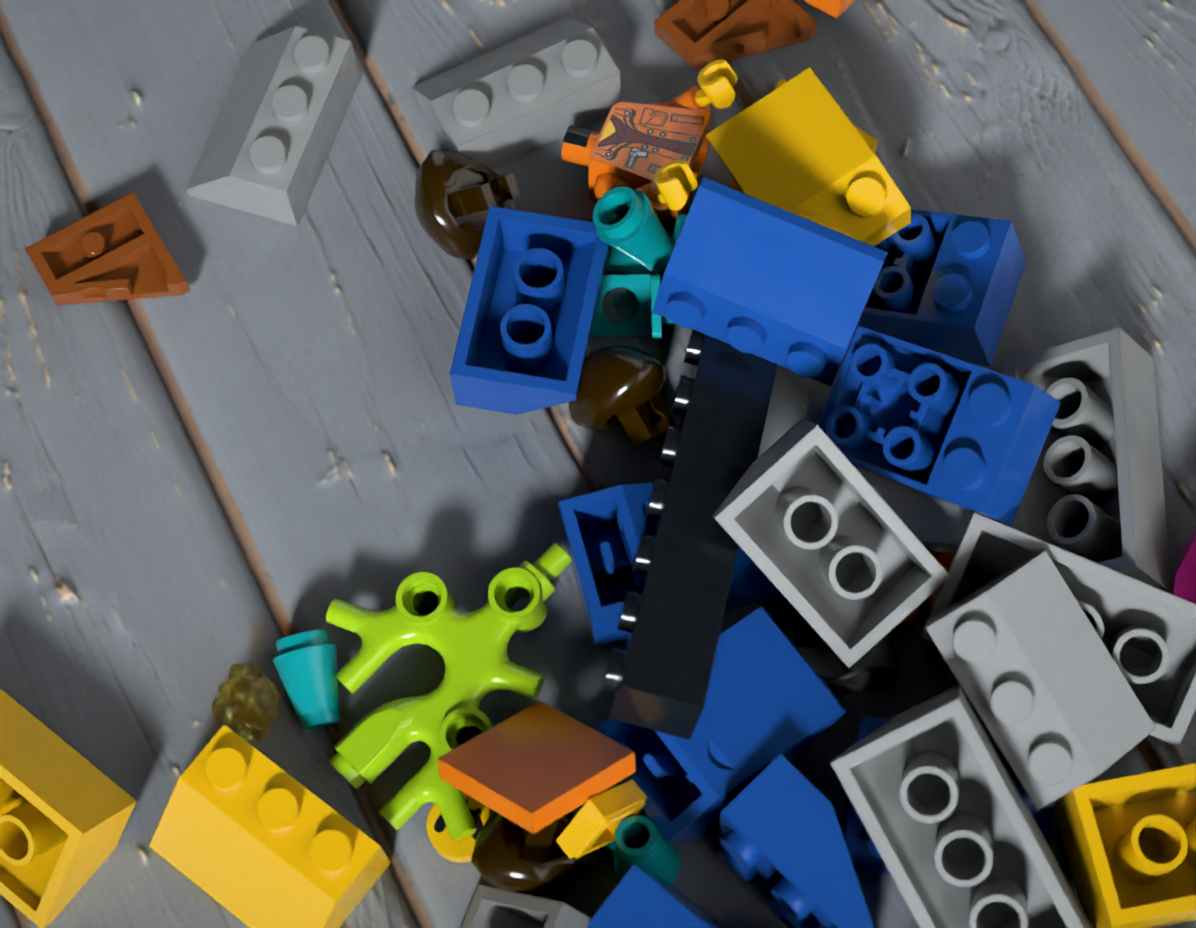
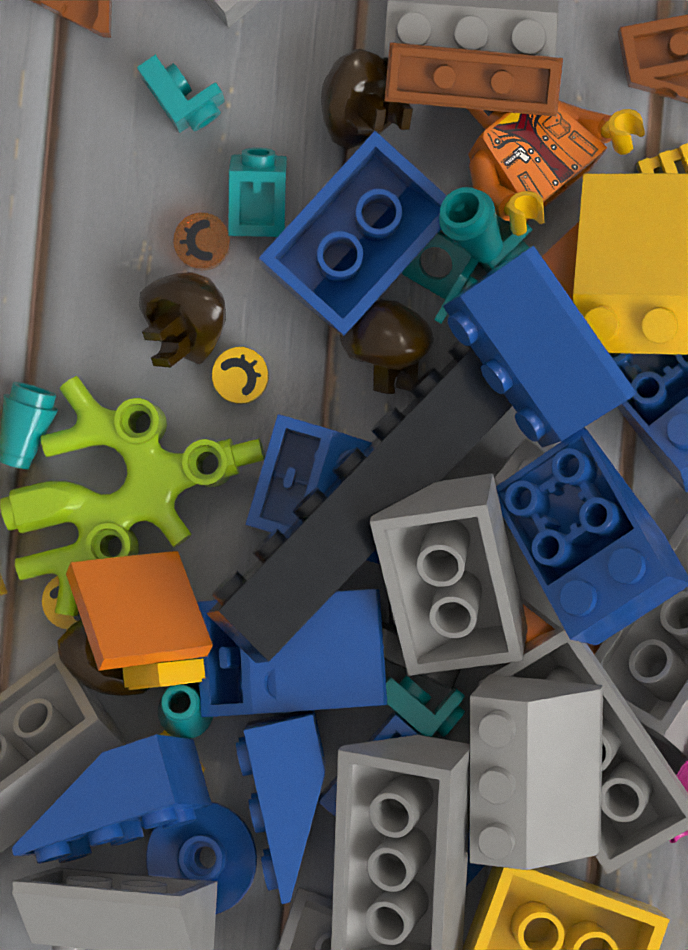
camera: 30 degrees right, 20 degrees up
none -> teal bracket [137,54,225,133]
none -> dark brown piece [139,272,226,368]
none -> clear orange tile [173,212,231,271]
none -> yellow tile [212,347,269,404]
none -> teal bracket [228,147,287,237]
none -> dark orange tile [385,42,563,117]
none -> teal bracket [386,675,465,737]

